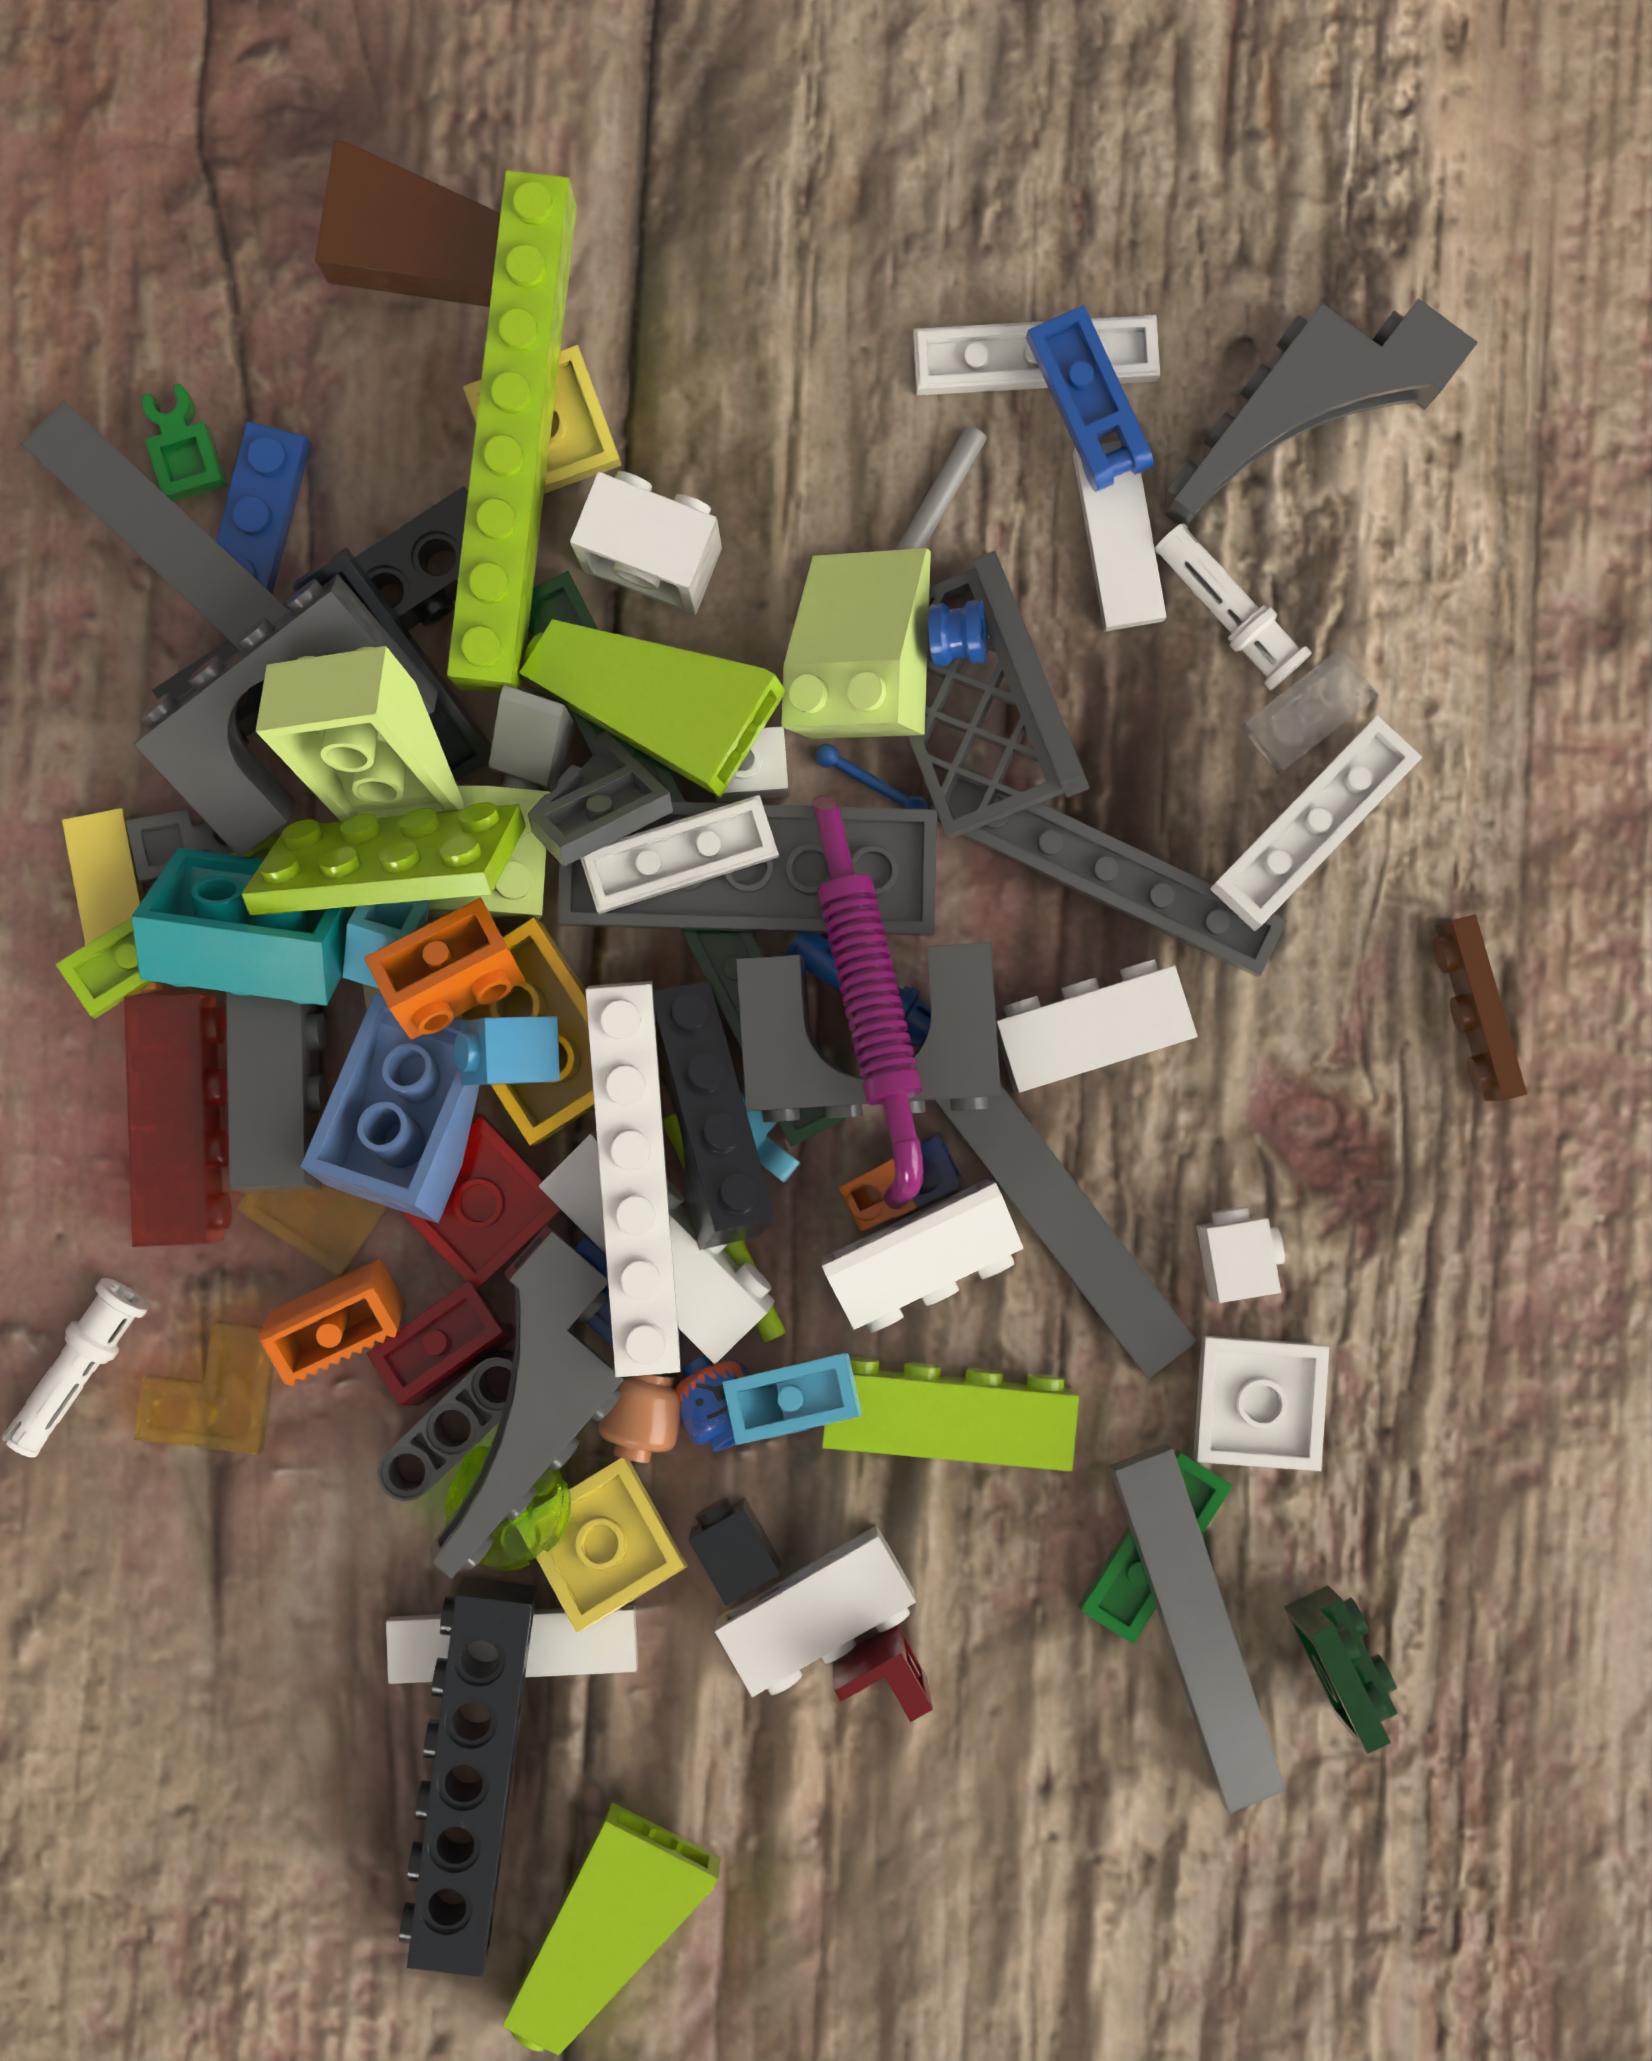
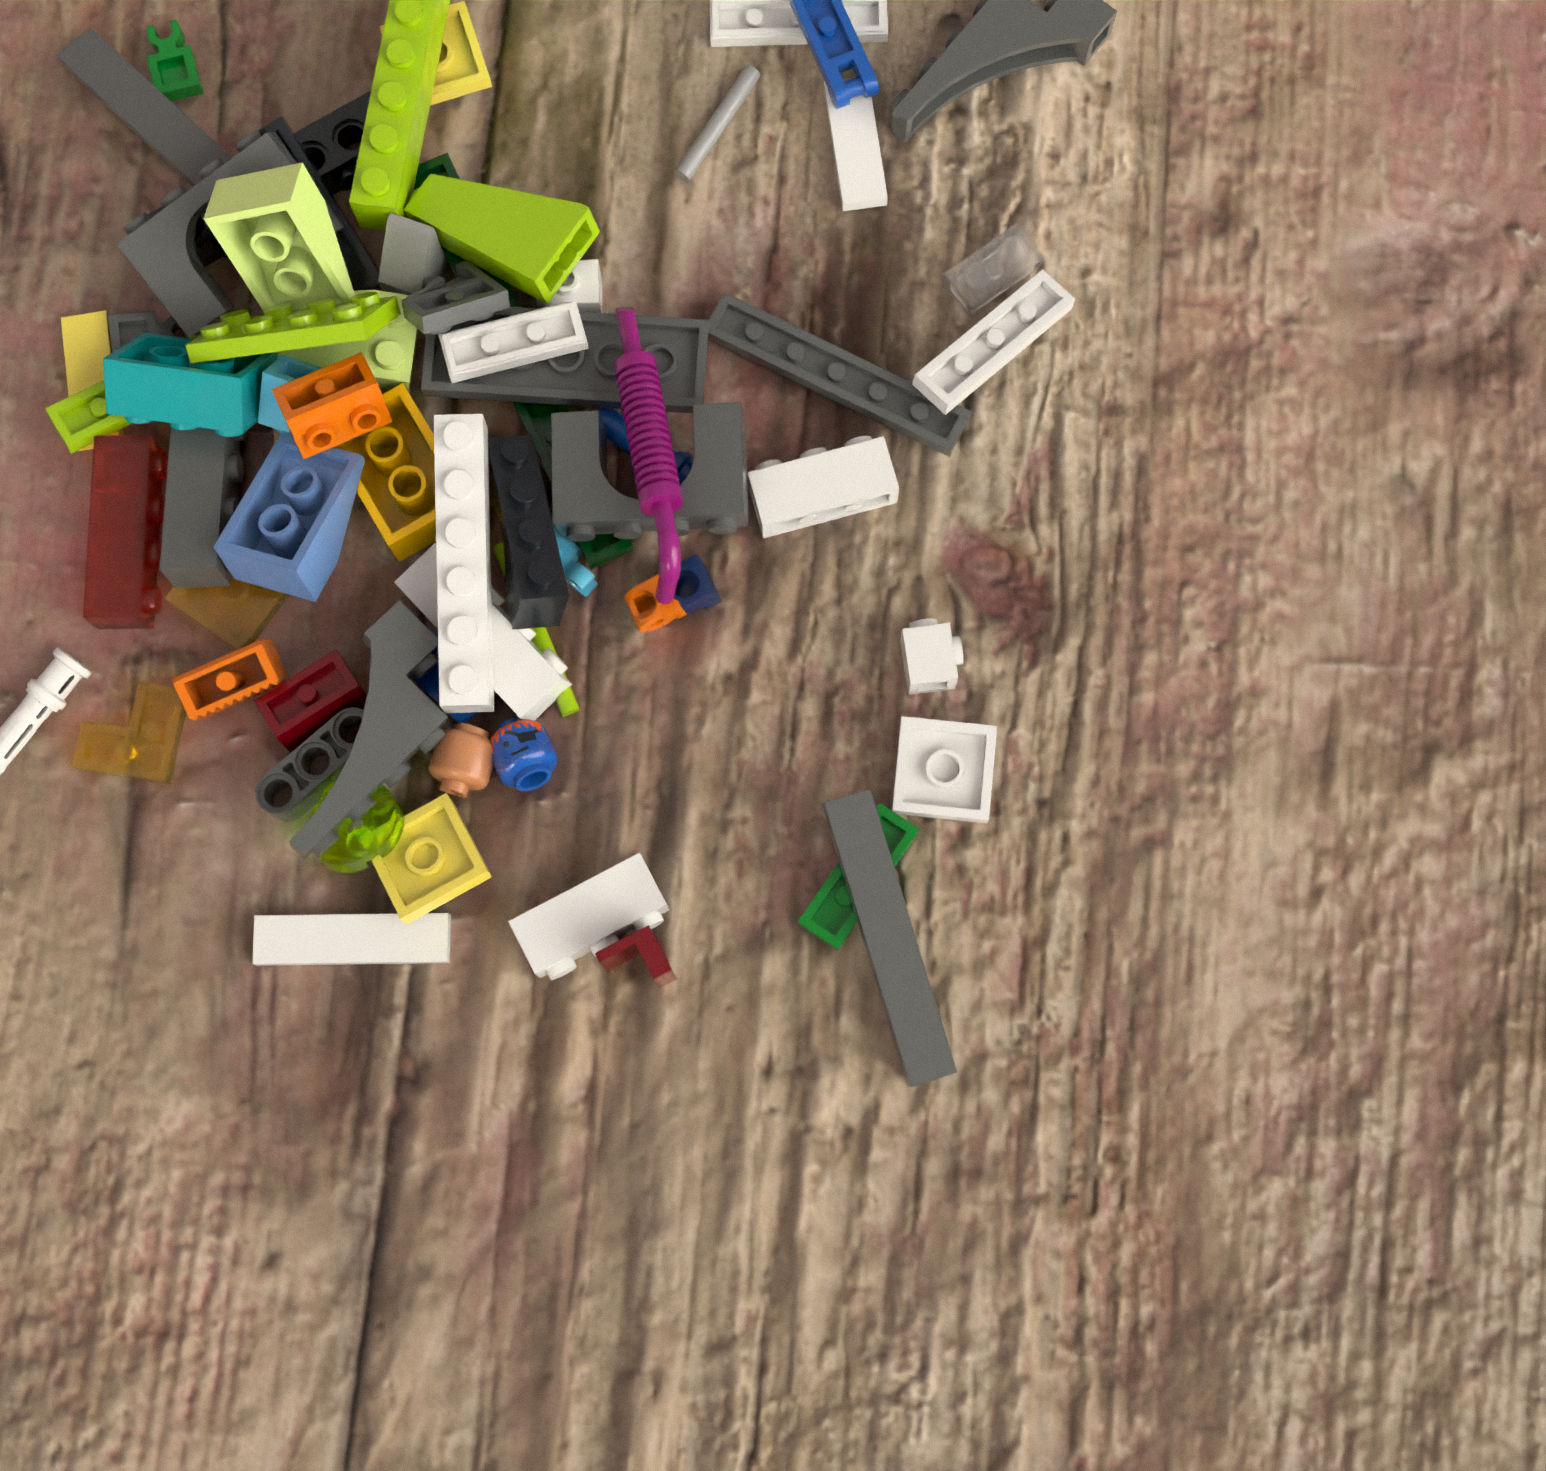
camera: 10 degrees right, 10 degrees down
blue plate [216,422,311,594] -> none
red plate [399,1116,562,1288] -> none
black brick [399,1577,538,1977] -> none
dark azure brick [454,1016,560,1086] -> none
lime slope [502,1802,721,2056] -> none
white brick [570,471,722,615] -> none
black brick [688,1498,781,1606] -> none
medium azure slope [722,1353,862,1445] -> none
yellowish green slope [781,548,931,739] -> none
blue hinge [815,744,929,809] -> none
white slope [821,1178,1024,1333] -> none
lime brick [822,1357,1079,1472] -> none
dark grey fence [908,551,1090,840] -> none
blue wheel [928,600,988,667] -> none
dark grey tile [934,1084,1197,1379] -> none
white pin [1155,523,1312,690] -> none
dark green plate [1284,1585,1398,1754] -> none
reddish brown plate [1433,914,1527,1101] -> none

